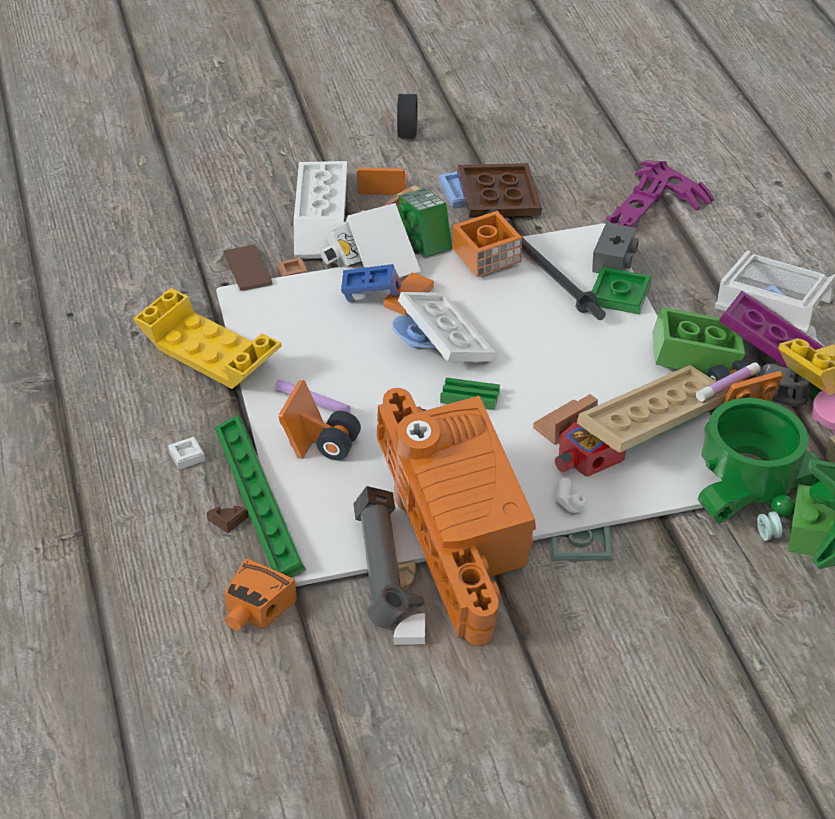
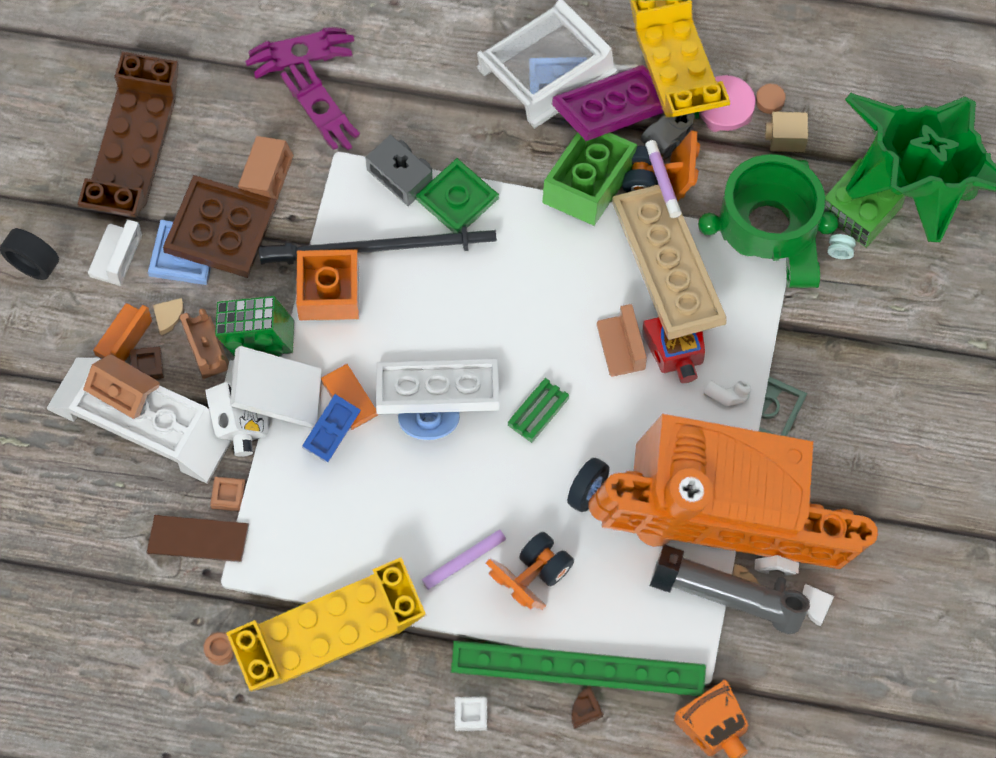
camera: 65 degrees left, 25 degrees up
none -> reddish brown slope [77,51,179,217]
none -> nougat panel [83,354,160,419]
none -> white panel [88,219,142,286]
none -> reddish brown tile [130,346,164,379]
none -> nougat hinge [238,136,294,200]
none -> white tile [754,555,799,576]

